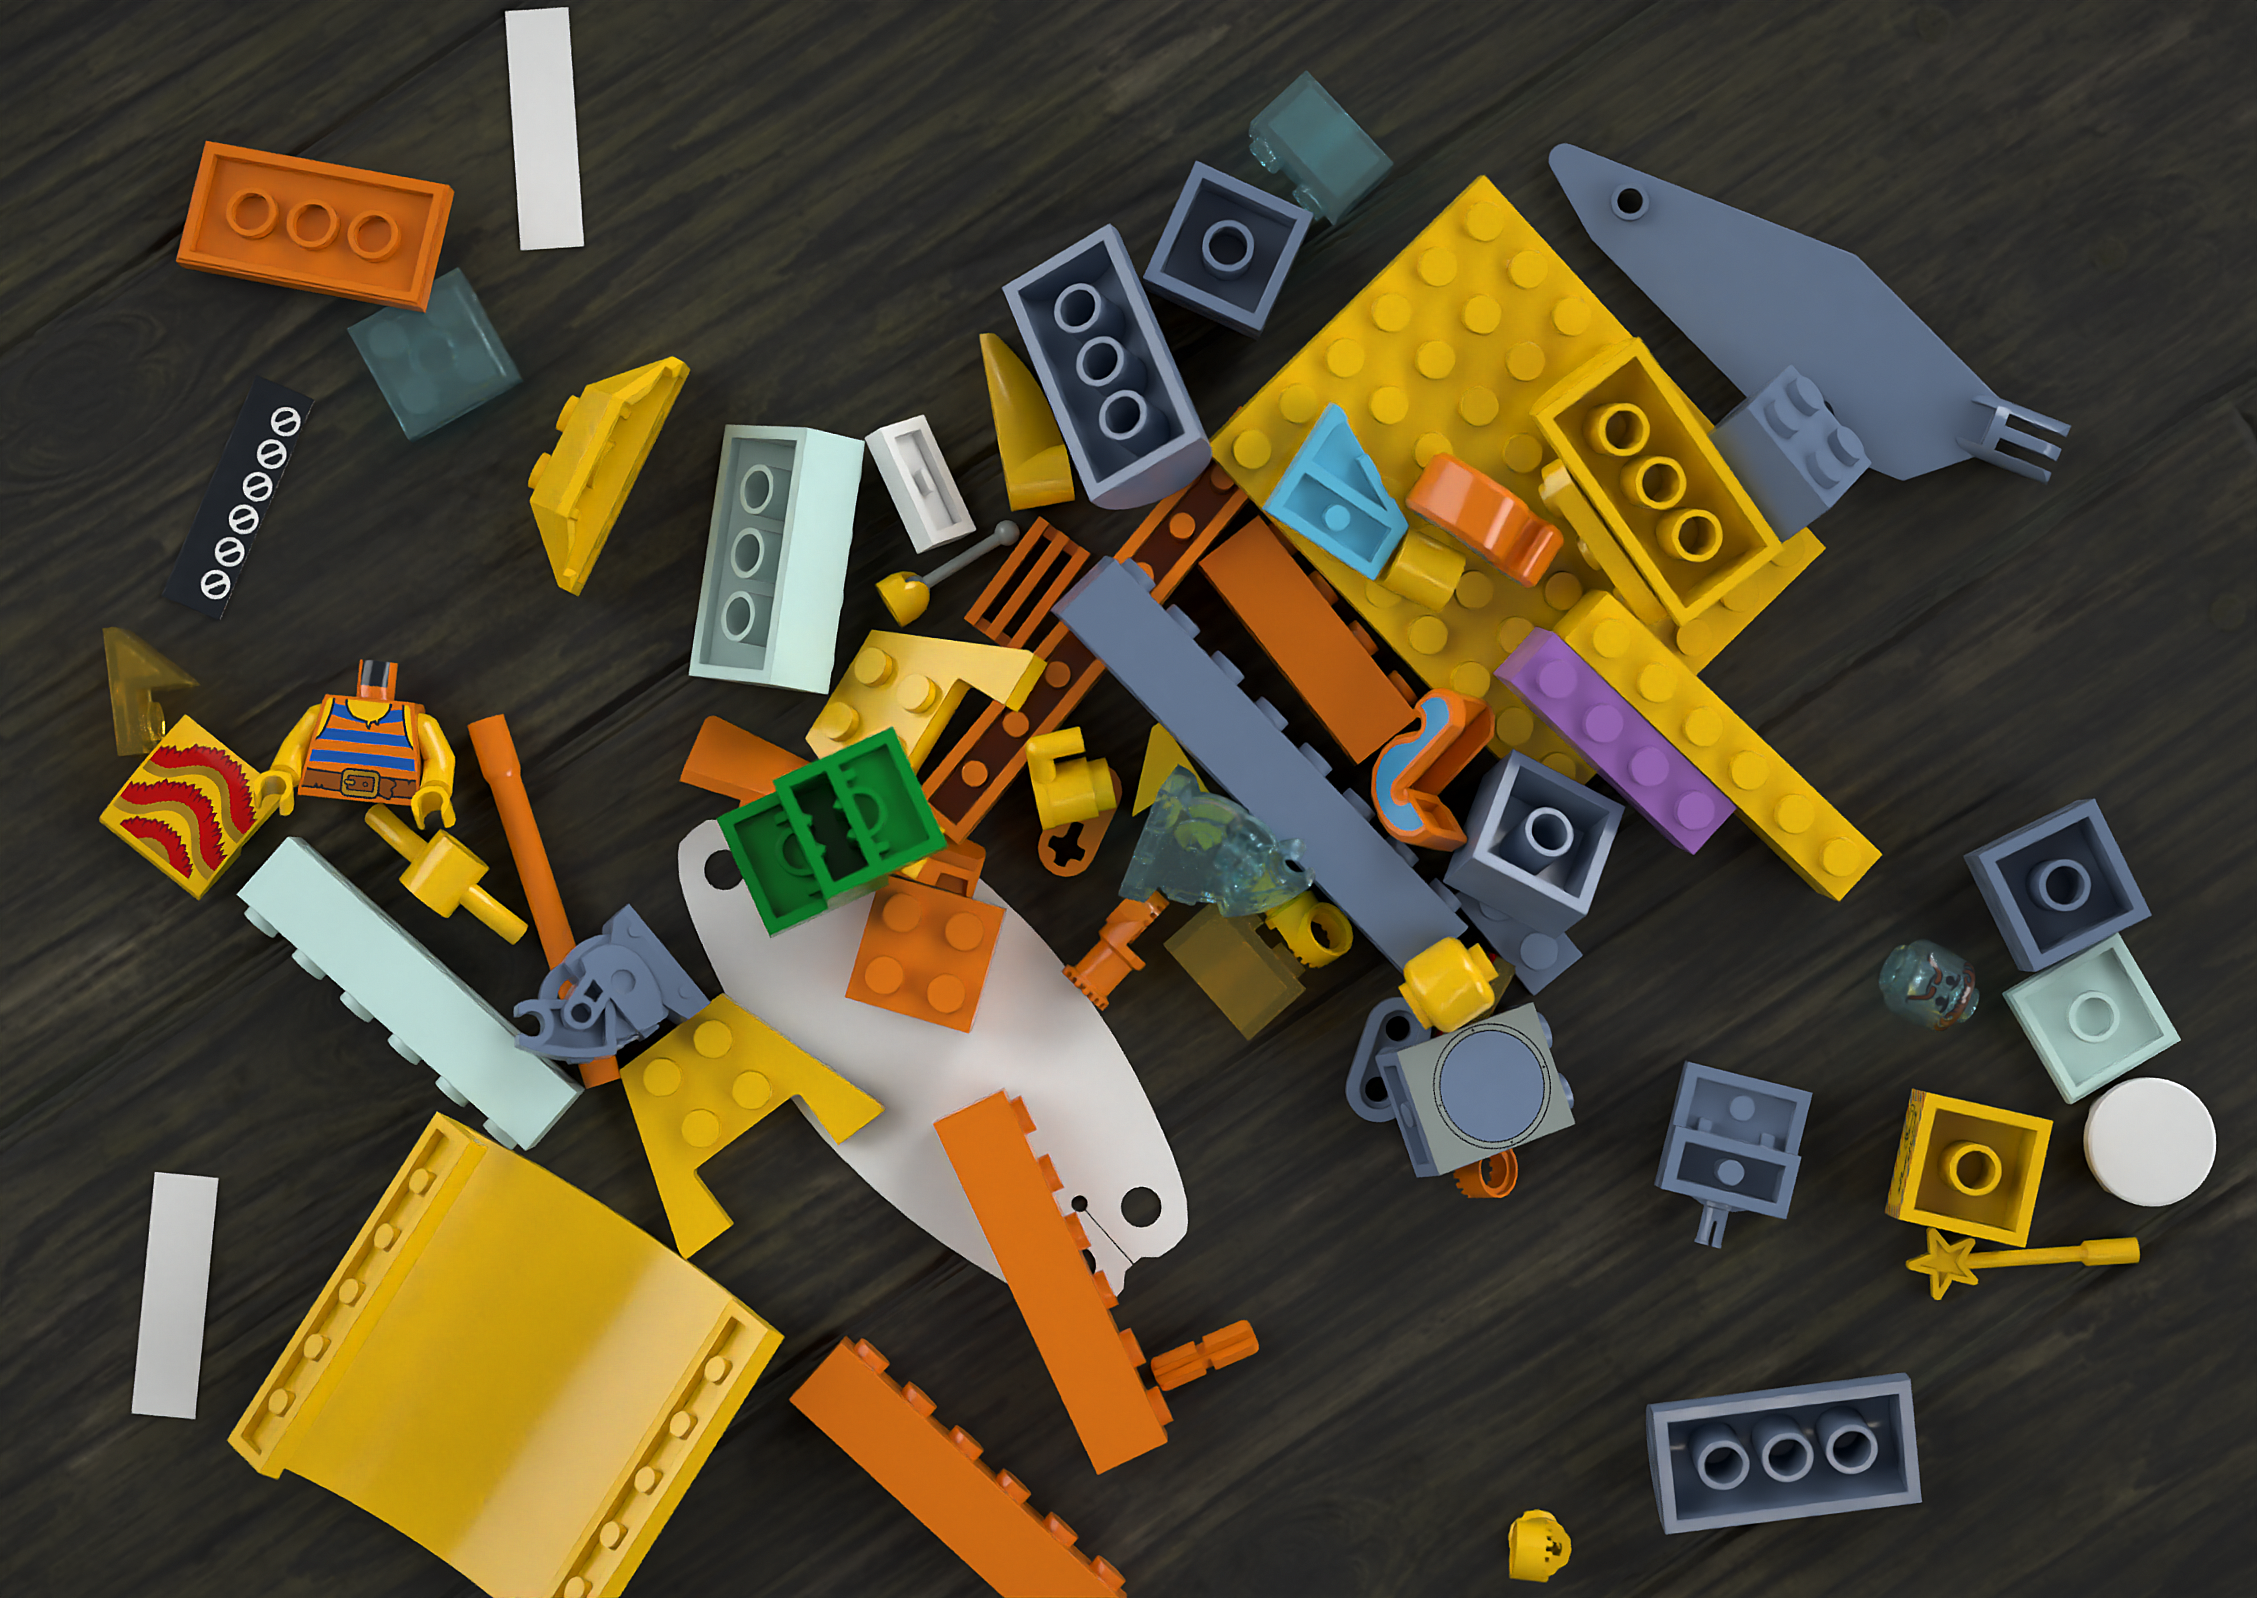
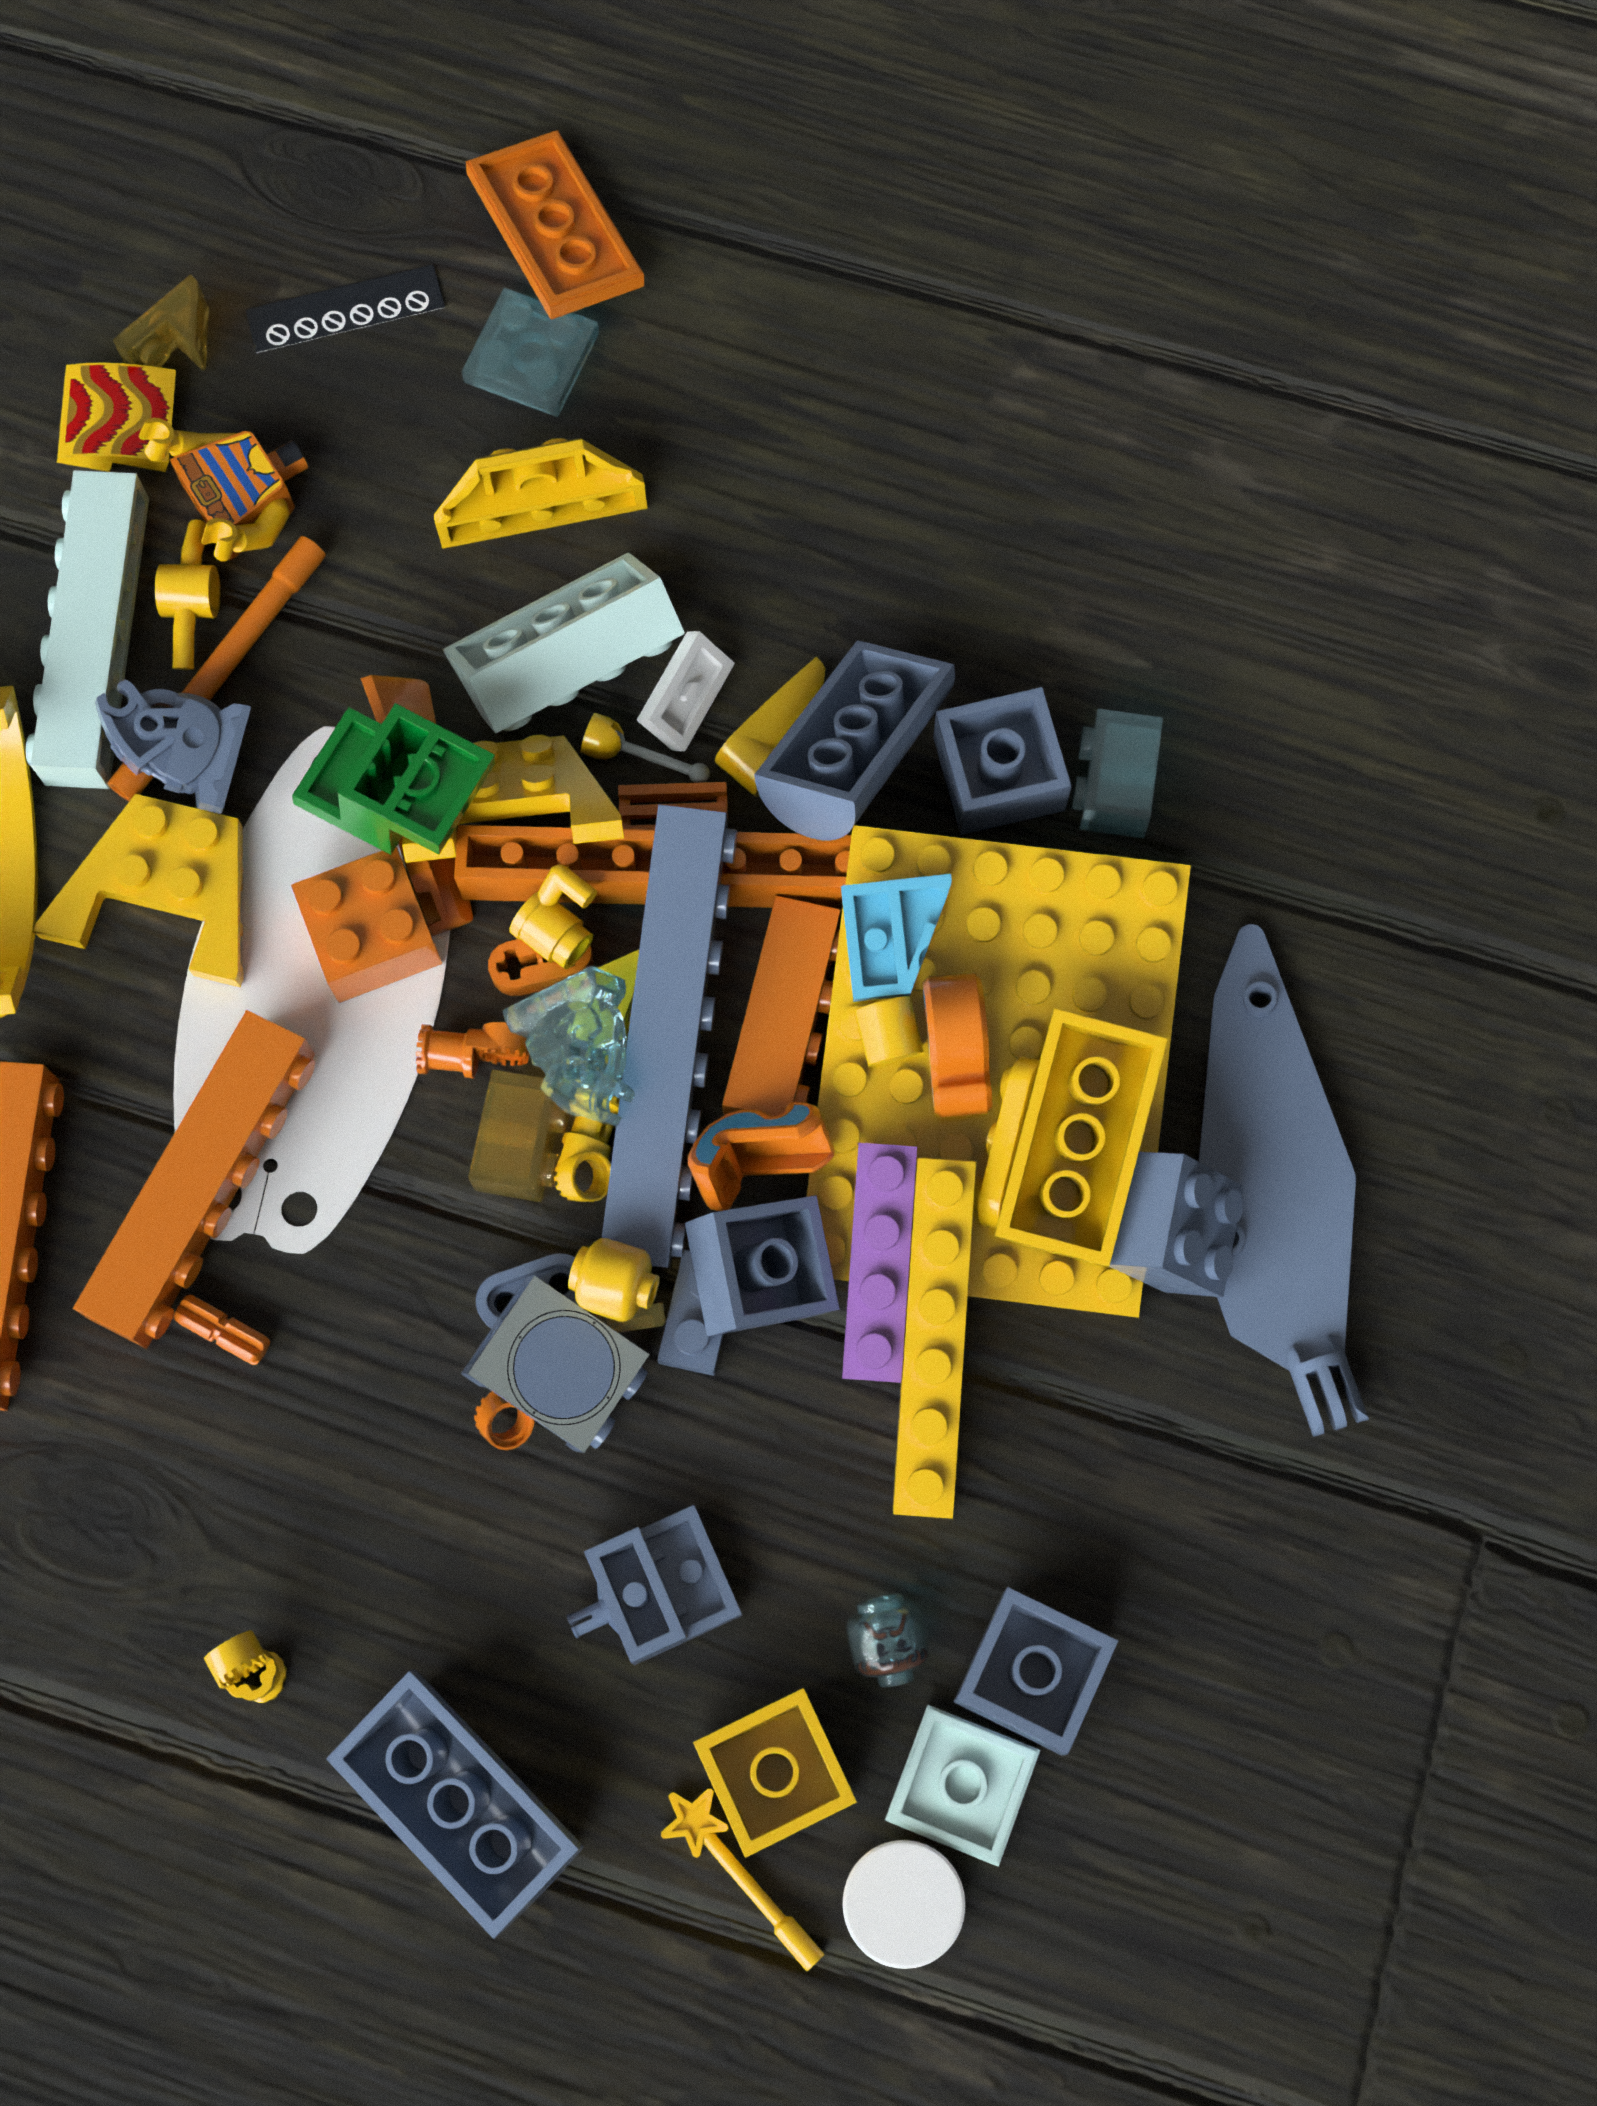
camera: 50 degrees right, 15 degrees down
white sticker [505,7,584,250] -> none

